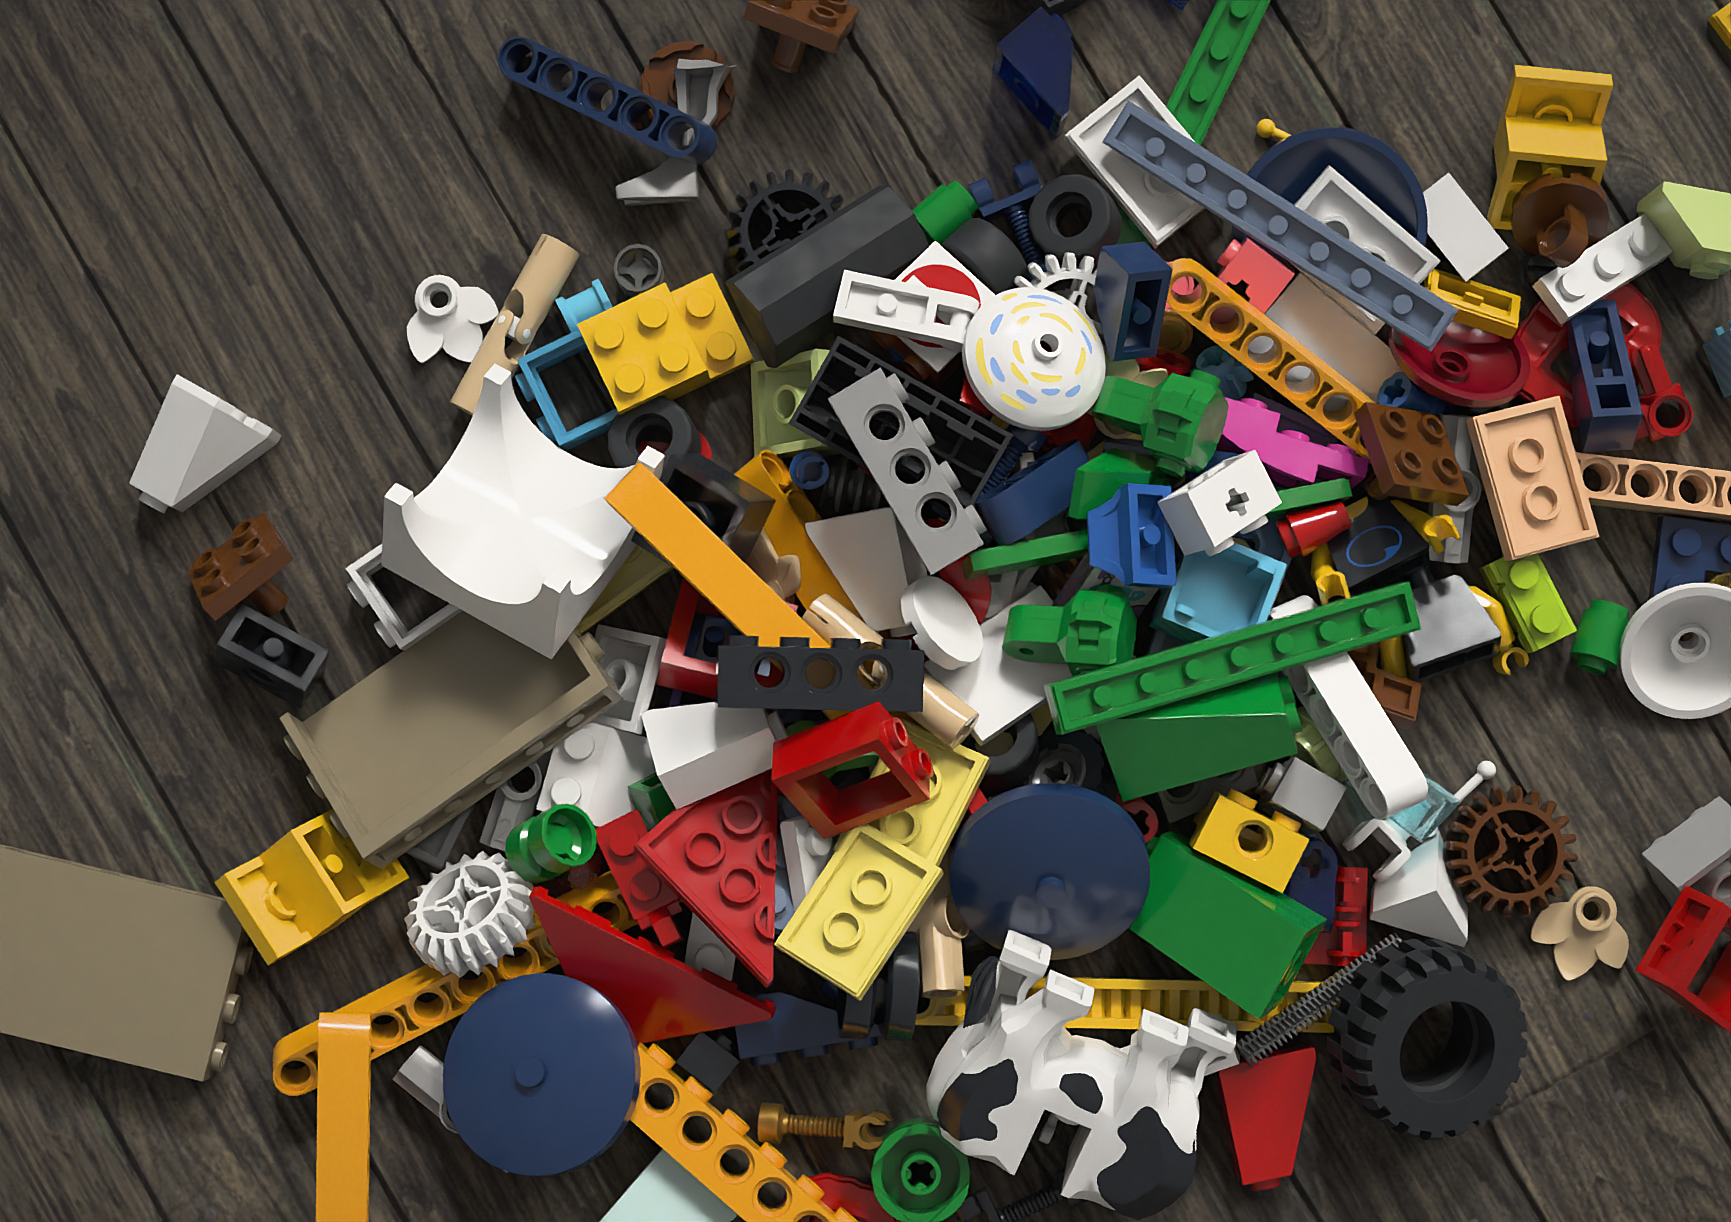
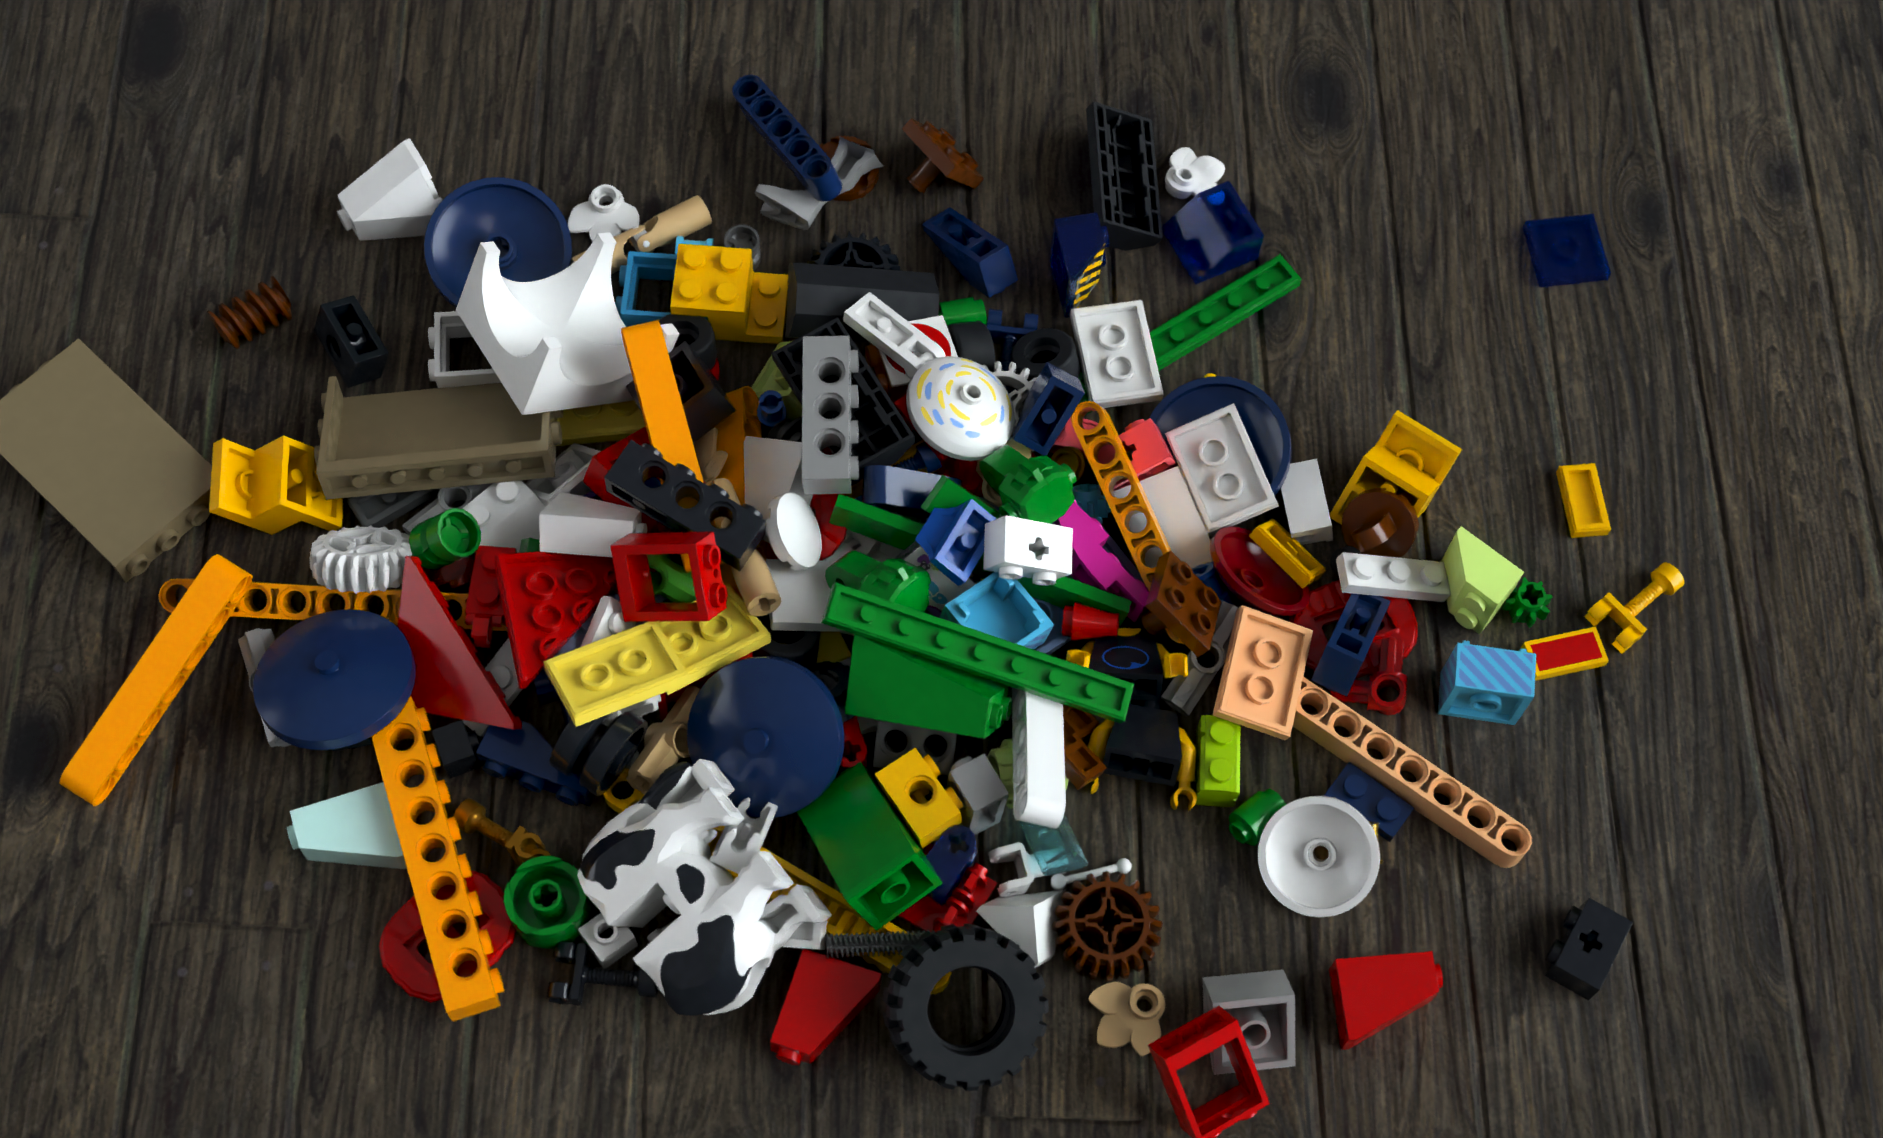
camera: 30 degrees right, 20 degrees down
reddish brown plate [187,512,293,621] -> none
sand blue tile [1102,101,1459,352] -> none
none -> reddish brown piece [207,276,292,349]
none -> dark blue dish [424,177,572,308]
none -> white plate [578,913,638,968]
none -> white hinge [709,797,778,874]
none -> dark blue slope [922,207,1018,298]

